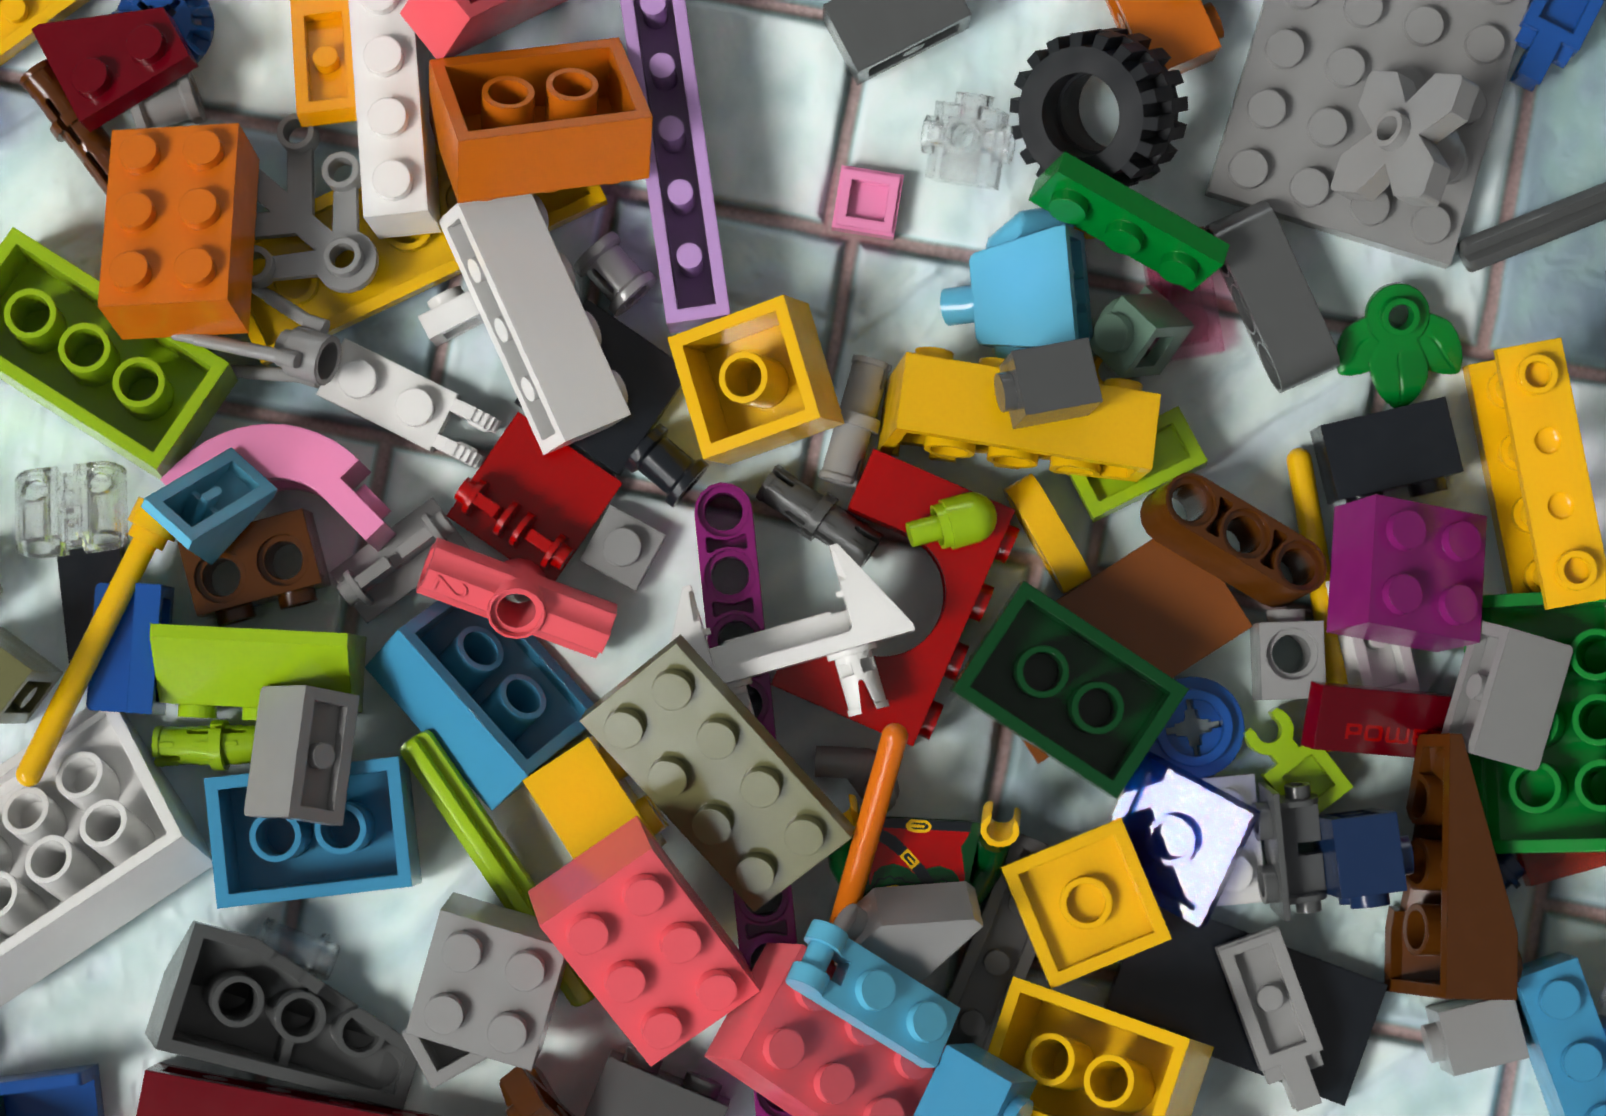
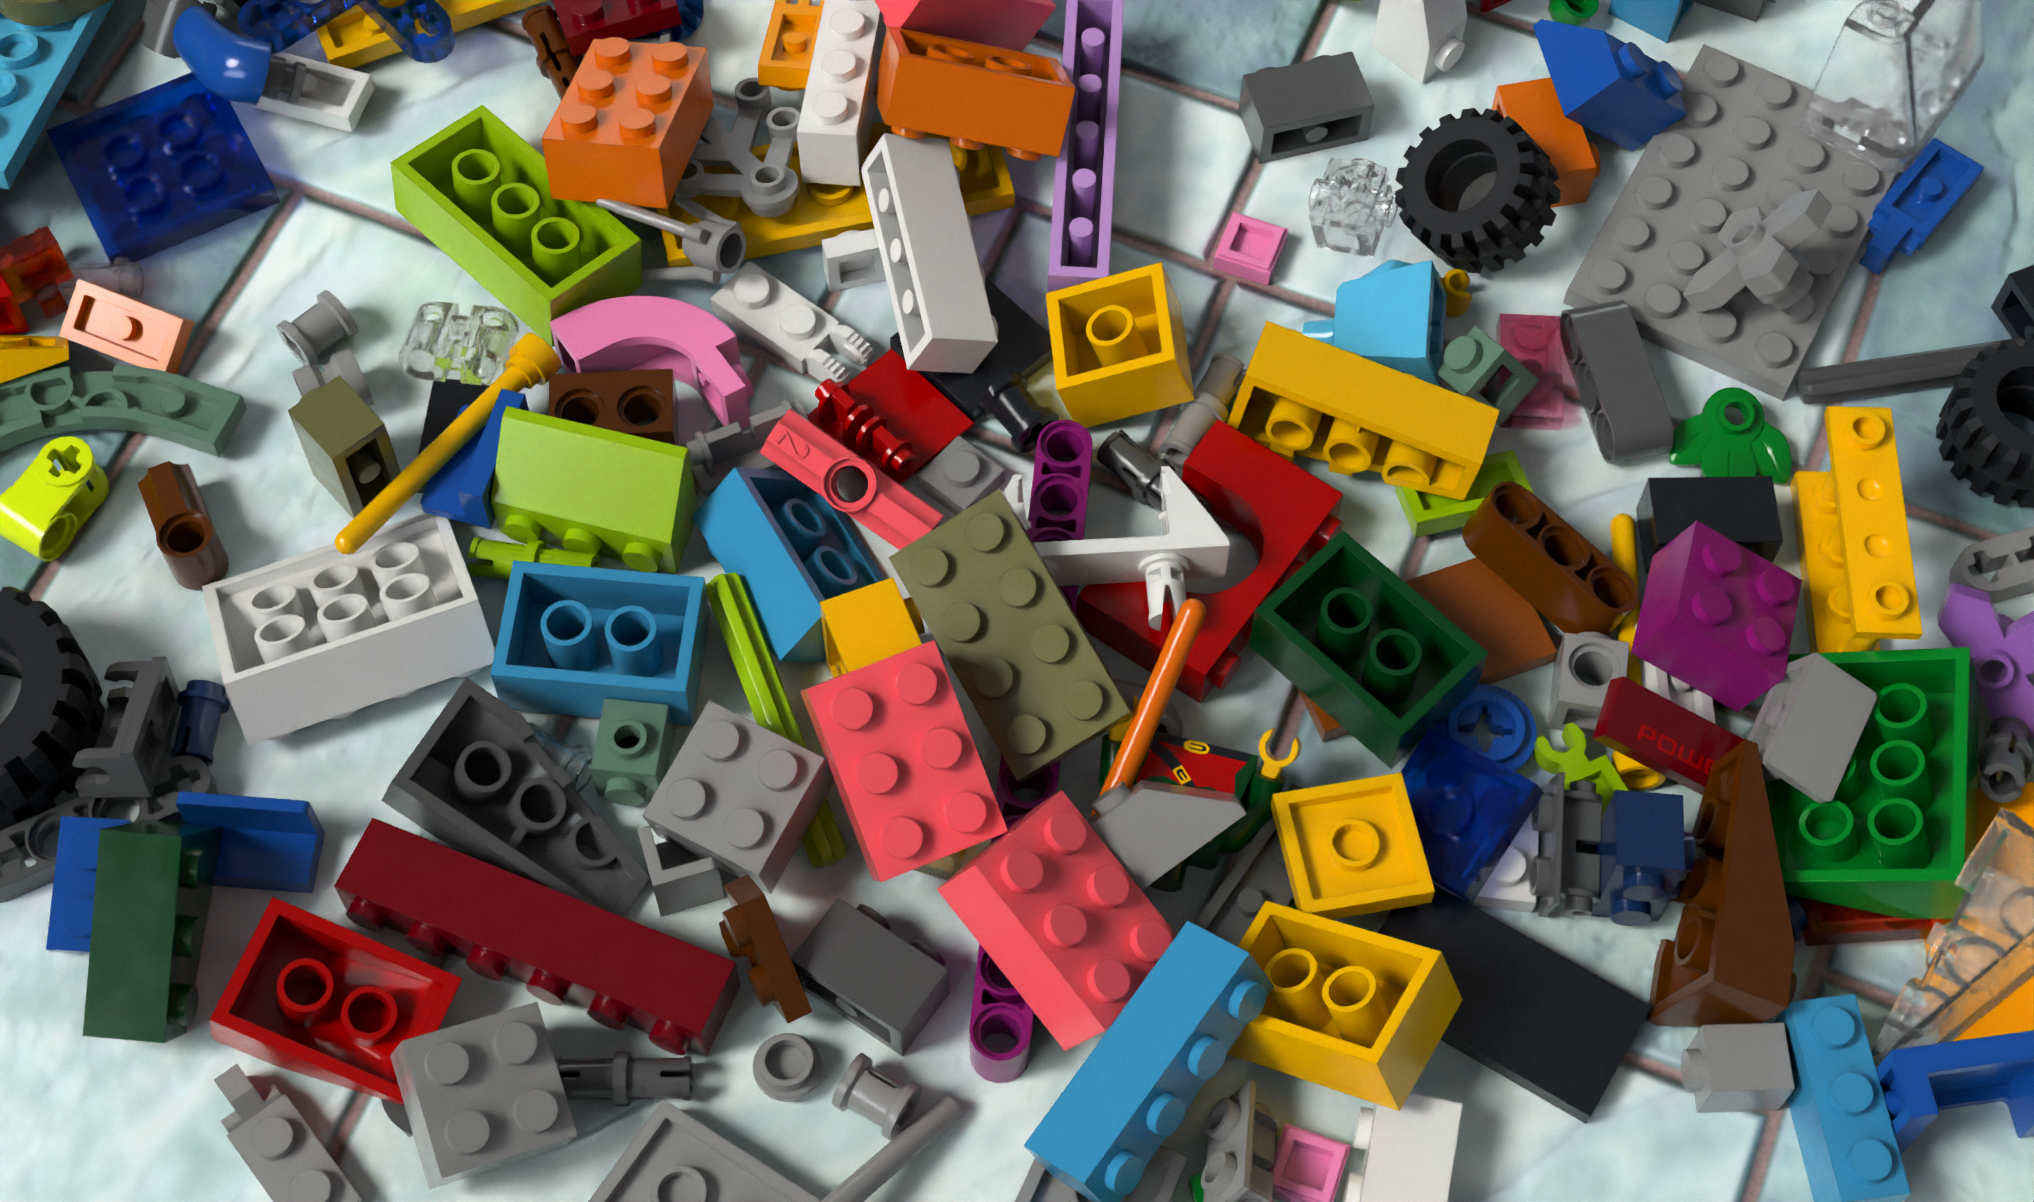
camera: 10 degrees right, 25 degrees down
medium azure slope [141,447,278,565] -> none
light grey panel [244,685,360,826] -> none
light grey bush [573,231,657,316] -> none
medium azure plate [785,919,961,1068] -> none
lime cylinder [905,492,997,550] -> none
dark grey brick [994,338,1103,429] -> none
yellow beam [1003,473,1091,594] -> none
green plate [1028,152,1230,292] -> none
light grey hinge [1215,925,1324,1112] -> none
none -> sand green brick [590,698,675,806]

